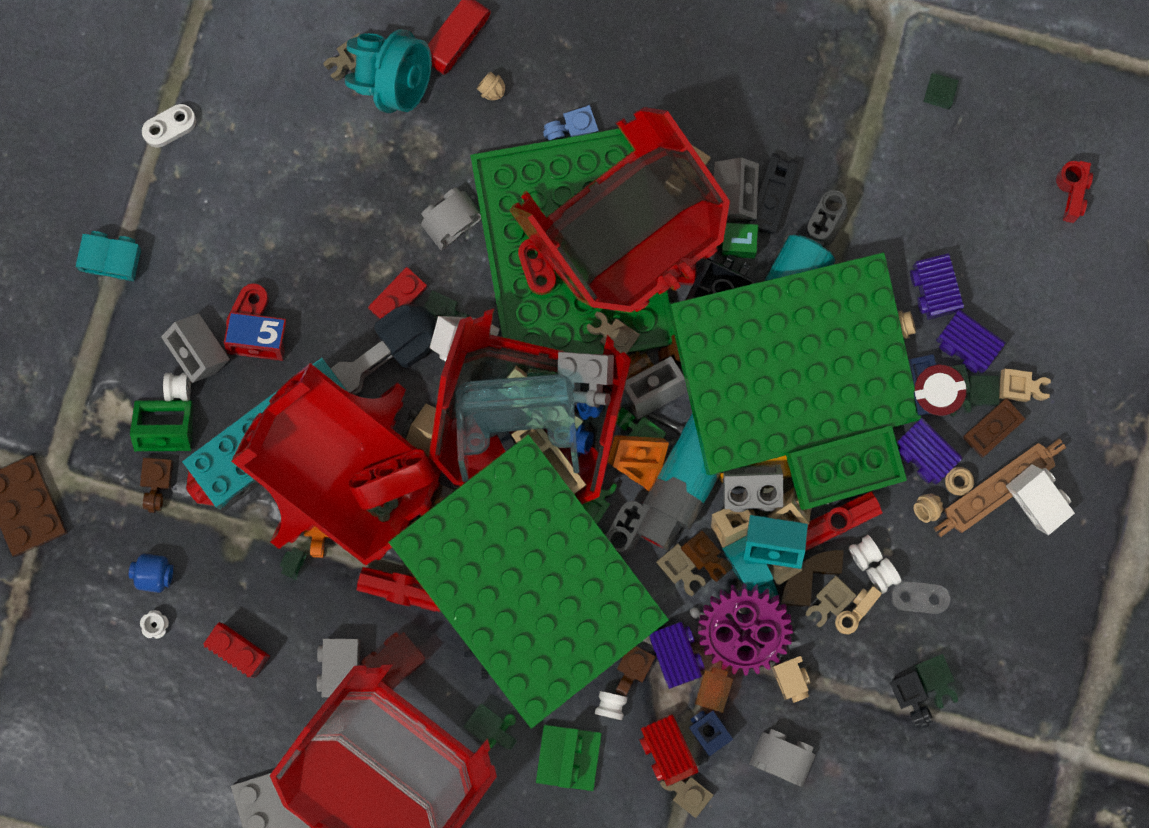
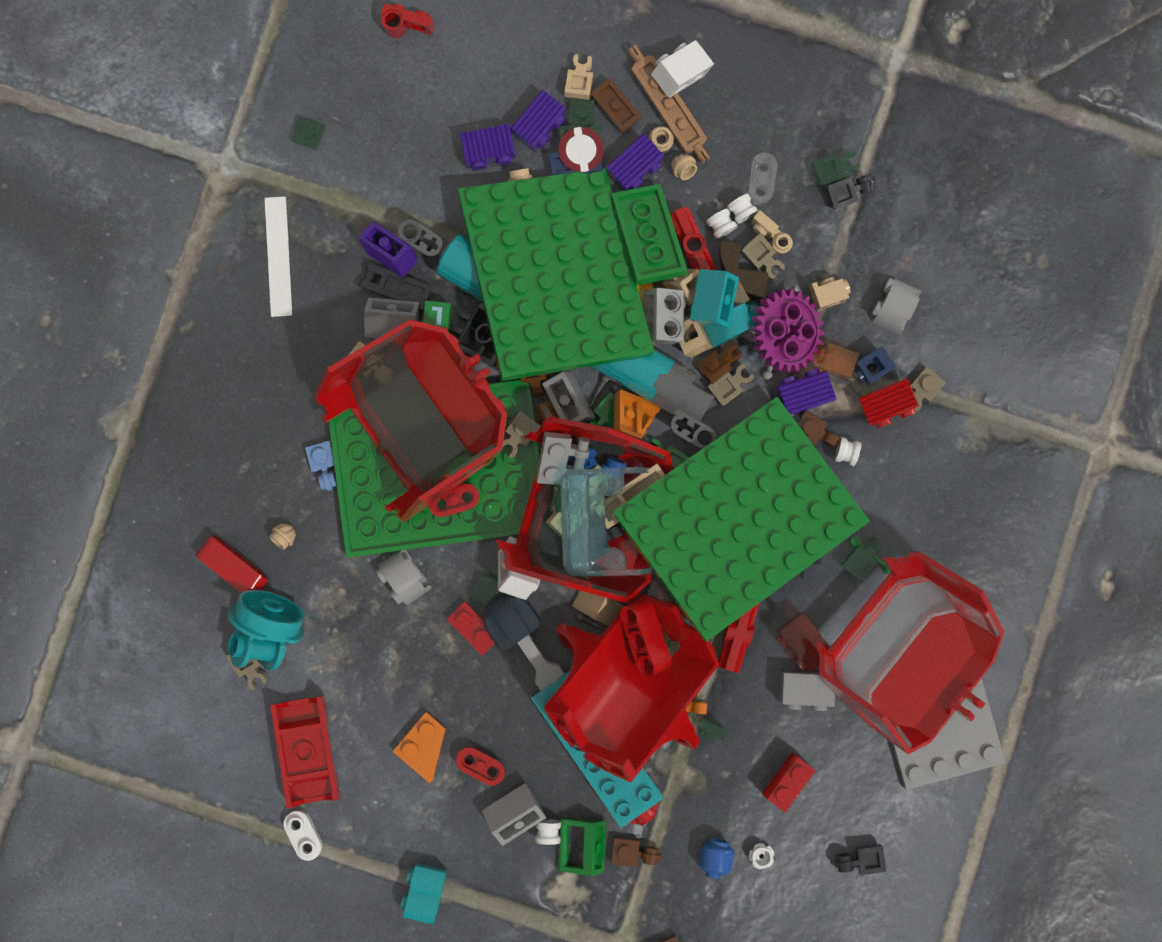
camera: 90 degrees left, 5 degrees up
panel [224,312,287,361] -> none
green bracket [536,725,601,791] -> none
none -> white sticker [265,196,292,317]
none -> red piece [270,695,341,809]
none -> dark purple brick [359,221,418,277]
none -> orange wing [393,712,446,783]
none -> black plate [834,844,886,875]

